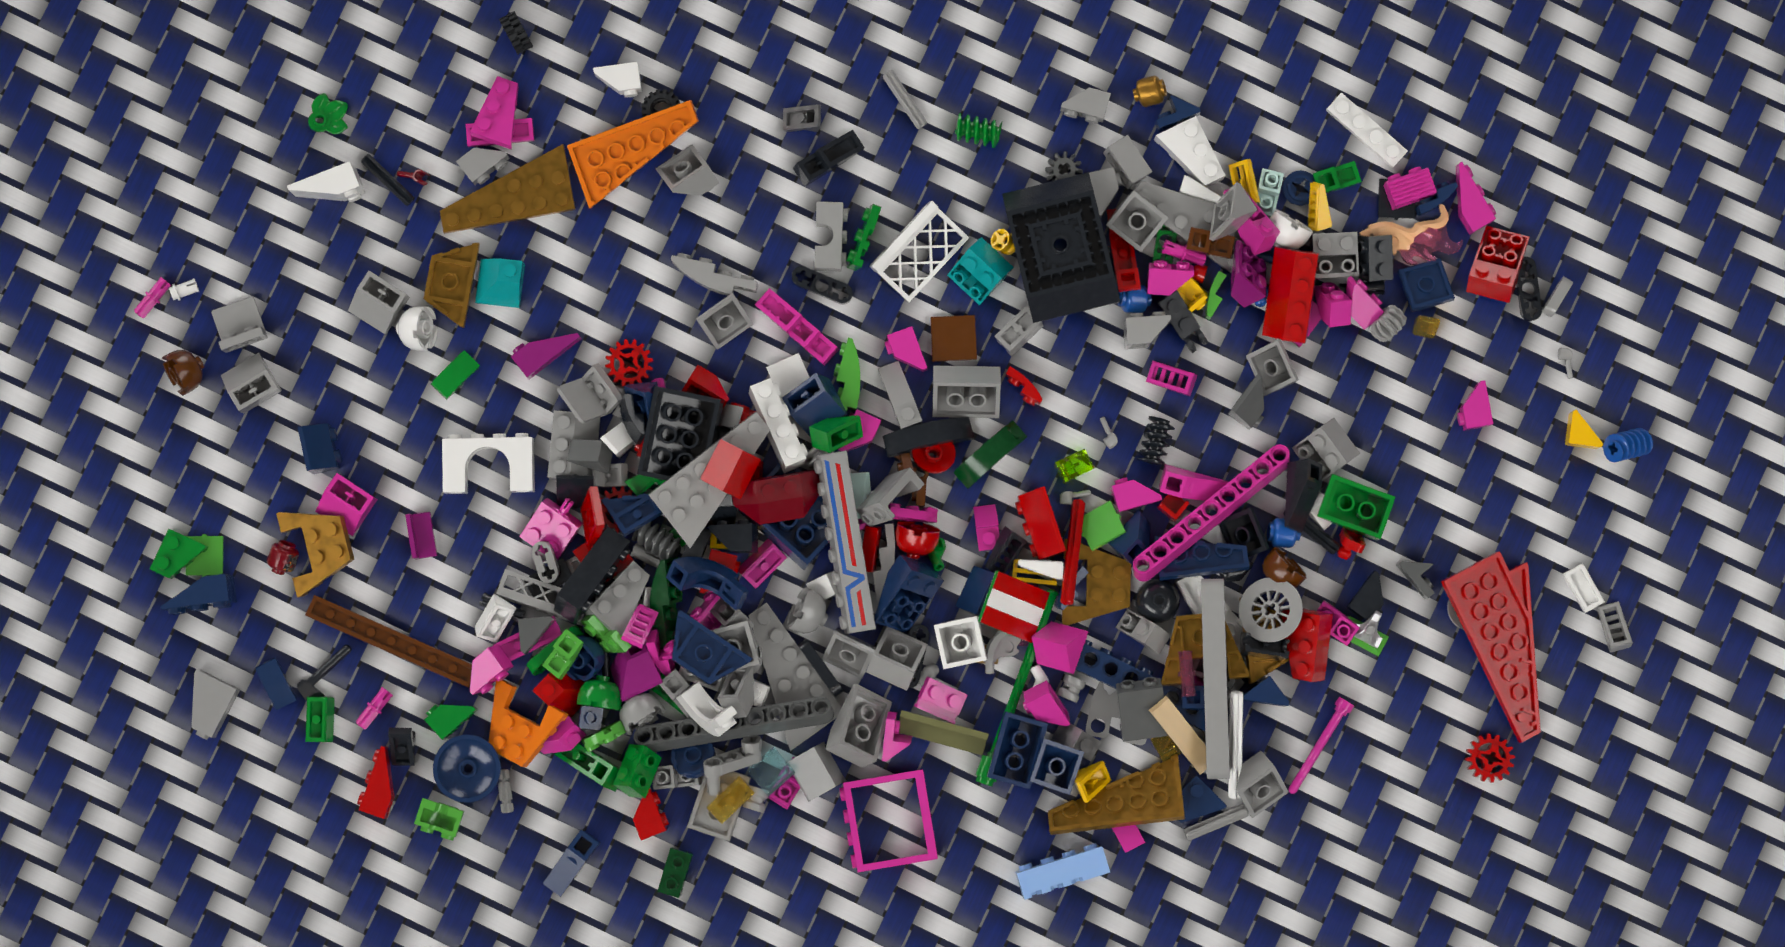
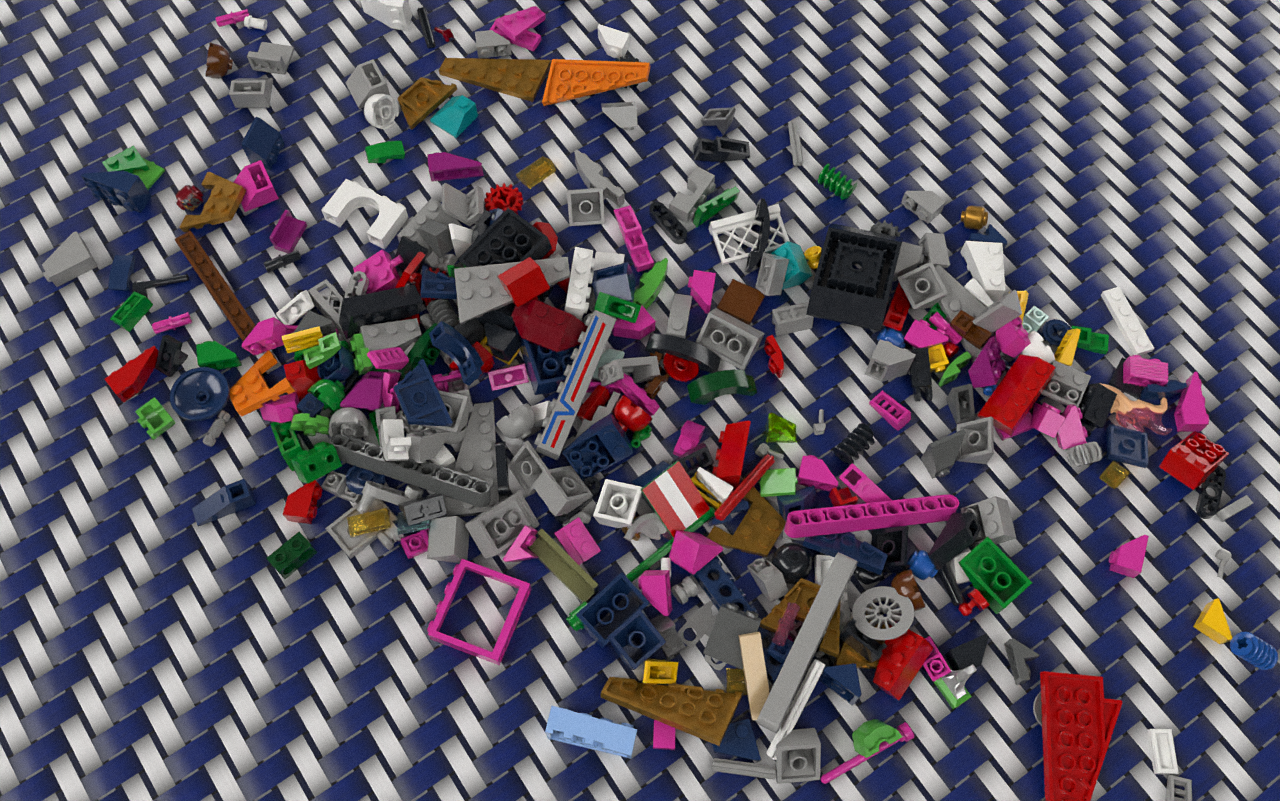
camera: 30 degrees right, 20 degrees down
none -> black axle [263,250,301,273]
none -> yellow tile [282,326,323,353]
none -> hinge [398,493,447,526]
none -> clear yellow slope [516,156,556,189]
none -> black slope [745,198,770,273]
none -> light grey slope [755,252,789,296]
none -> bright green cylinder [852,719,902,758]
none -> dark grey slope [946,384,975,424]

